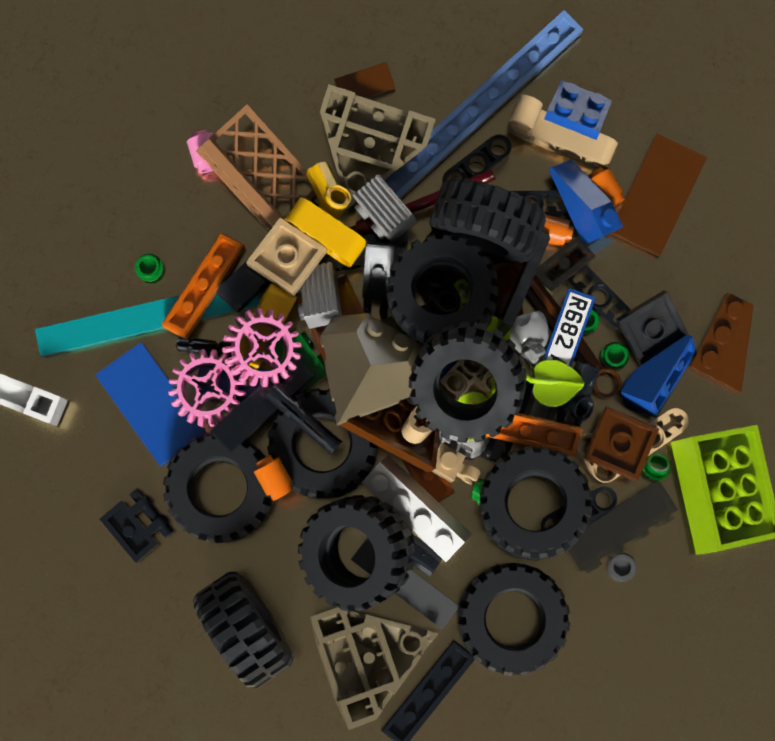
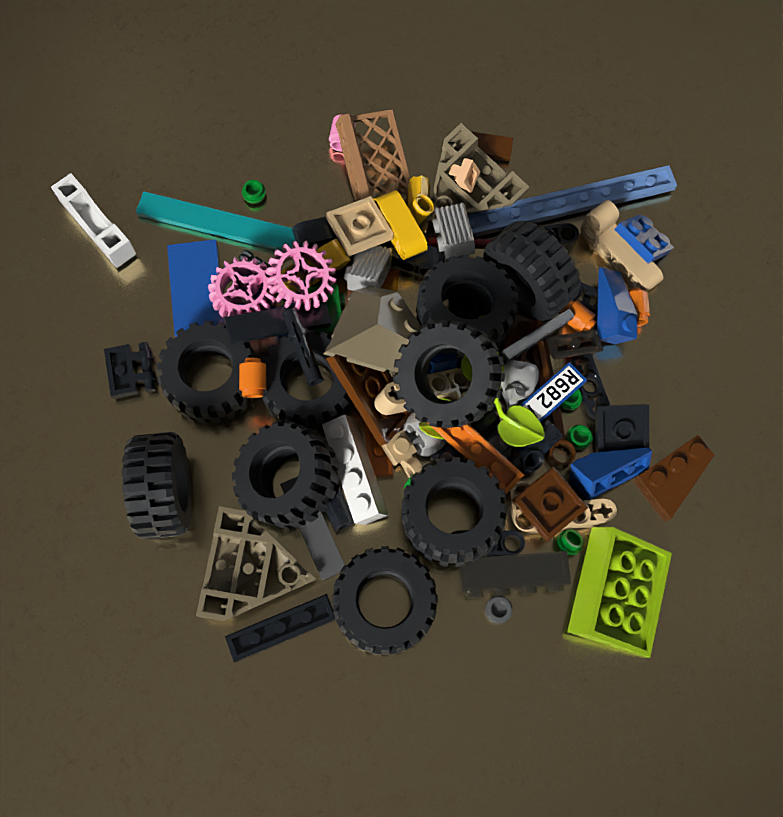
camera: 20 degrees right, 10 degrees down
orange tile [162,232,245,340] -> none
black hinge [362,241,395,318] -> none
reddish brown tile [610,133,707,257] -> none
none -> light nougat tile [449,158,480,193]

